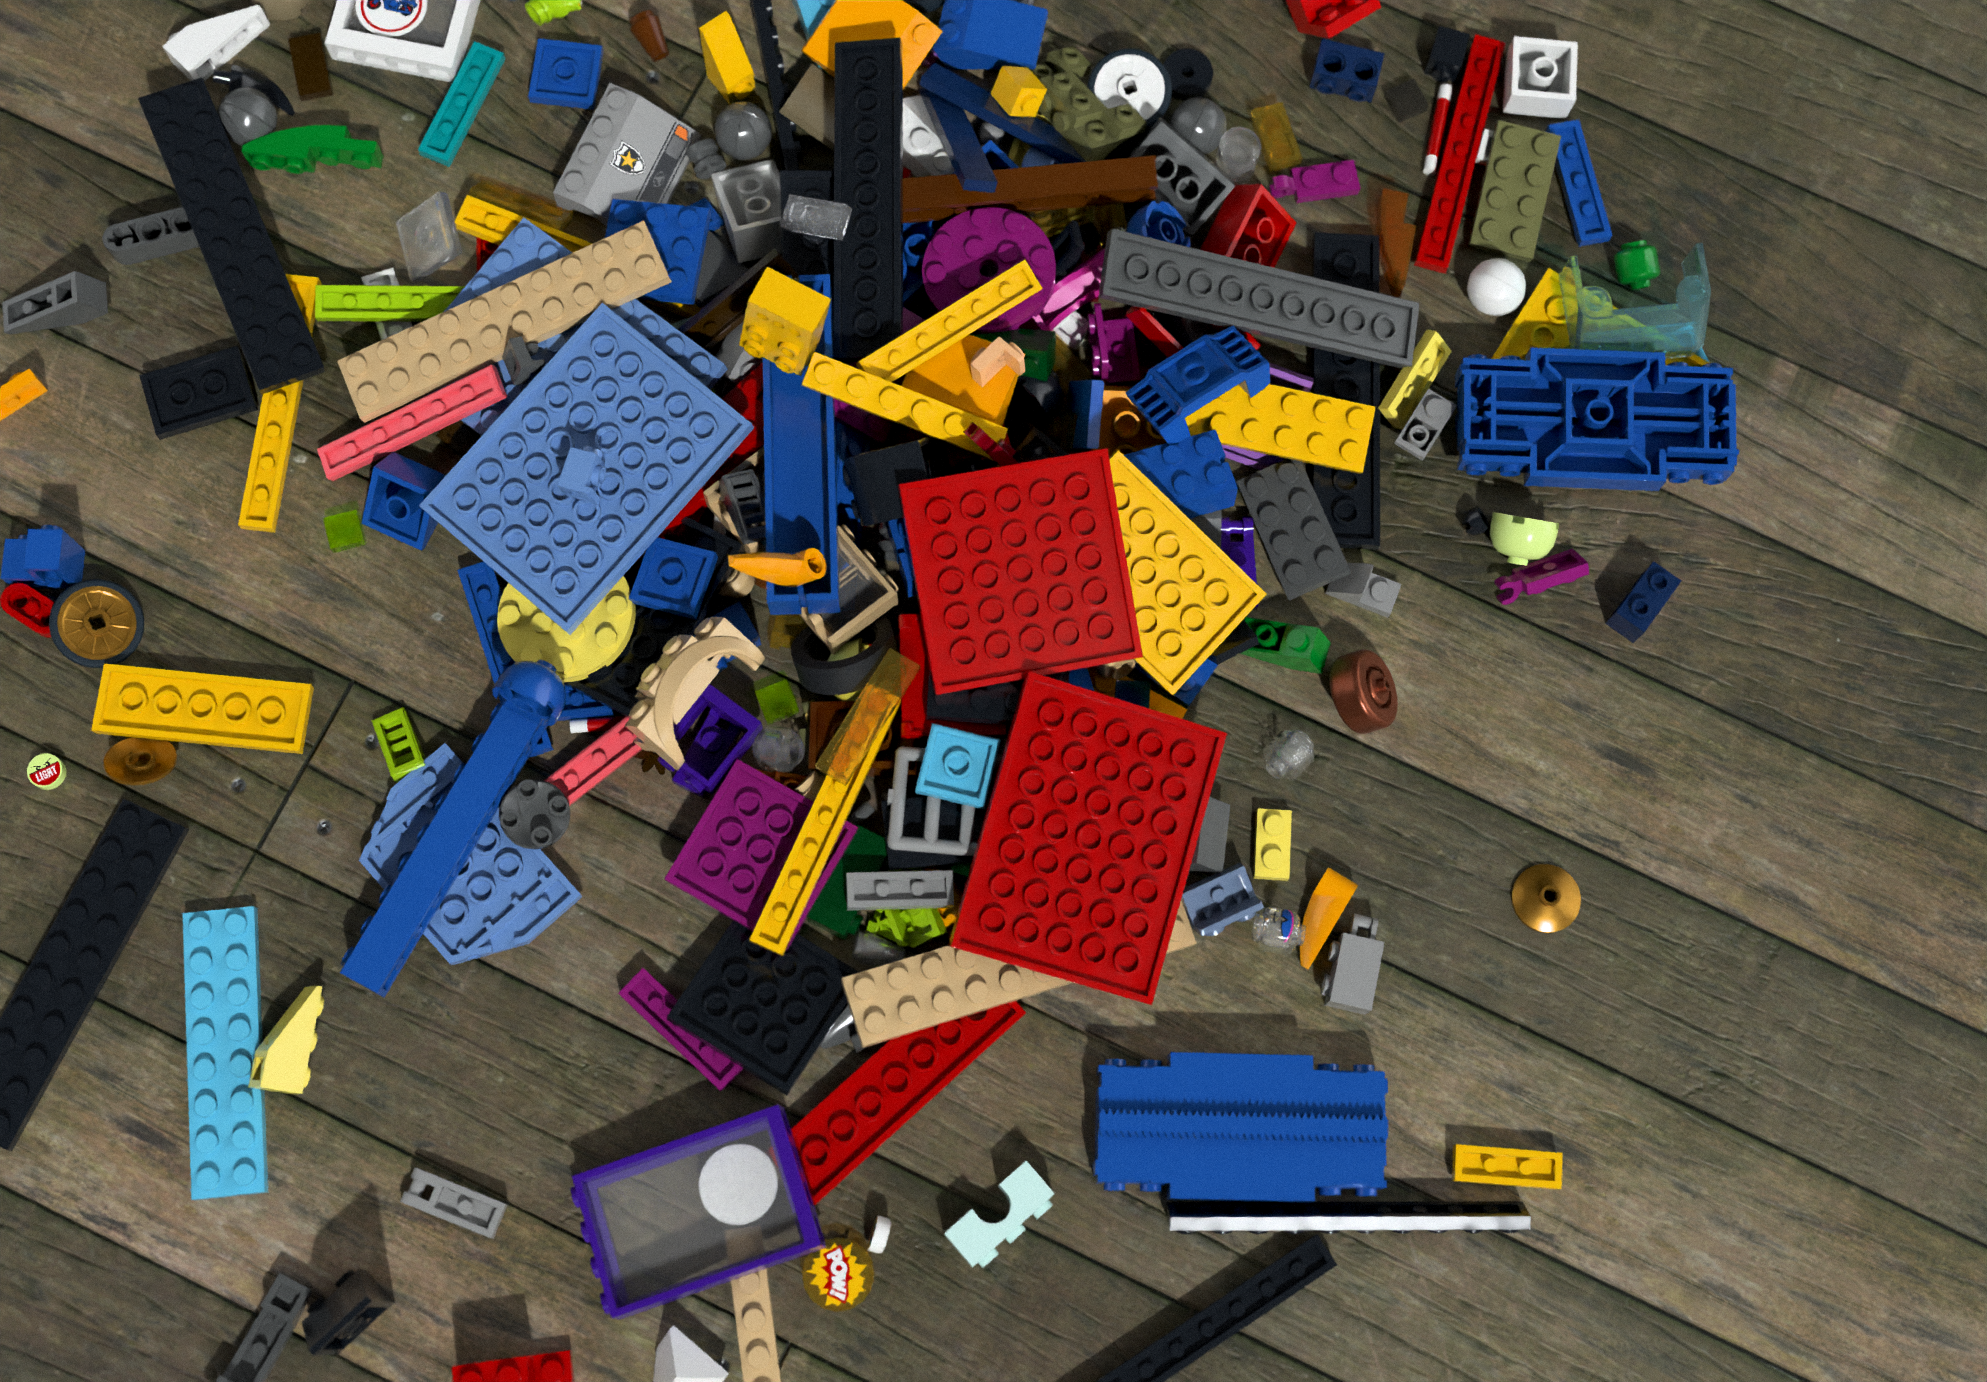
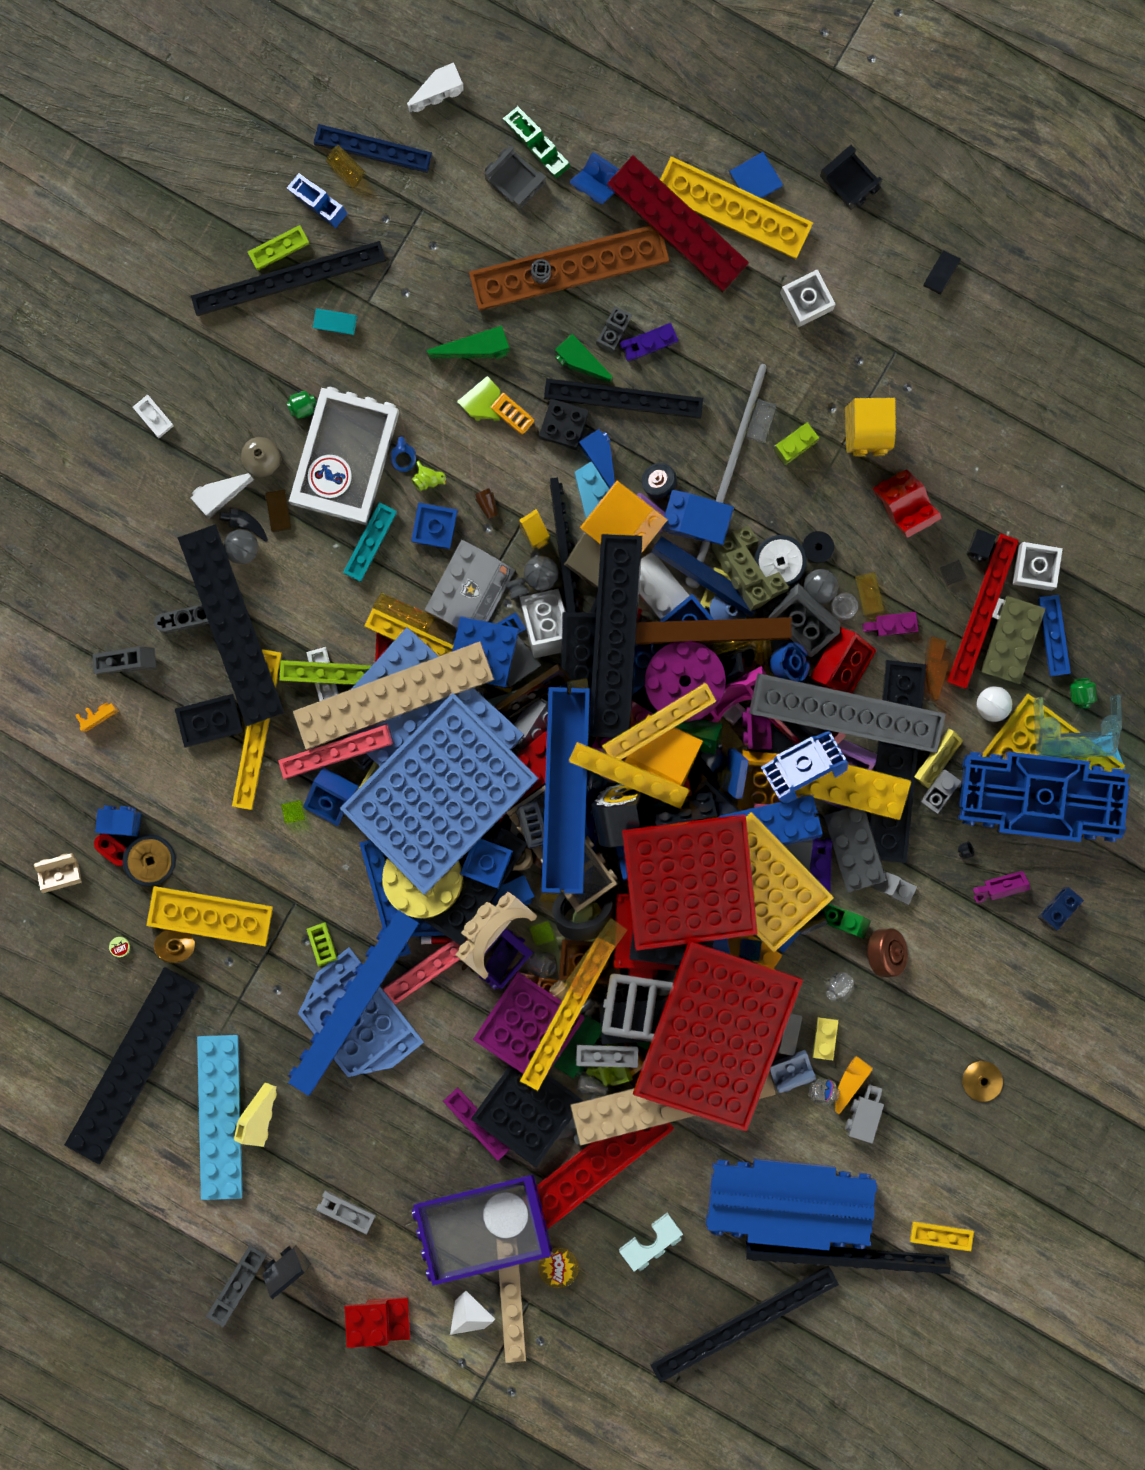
camera: 10 degrees right, 10 degrees up
green slope [242,125,384,174] -> none
clear tile [395,191,463,282] -> none
blue cylinder [492,660,566,726] -> none
dark grey dish [499,779,570,849] -> none
dark grey tile [502,336,545,385] -> none
medium blue brick [557,446,606,505] -> none
light orange piece [728,548,826,587] -> none
yellow piece [739,267,831,376] -> none
clear plate [779,194,852,241] -> none
white tile [867,1215,891,1254] -> none
medium azure tile [915,723,1001,810] -> none
dark blue tile [919,85,997,193] -> none
dark red plate [963,422,1019,467] -> none
light nougat bracket [970,336,1025,387] -> none
yellow brick [991,66,1047,117] -> none
dark blue brick [1309,38,1385,102] -> none
red bar [1423,84,1452,175] -> none
yellowish green cylinder [1490,512,1559,566] -> none

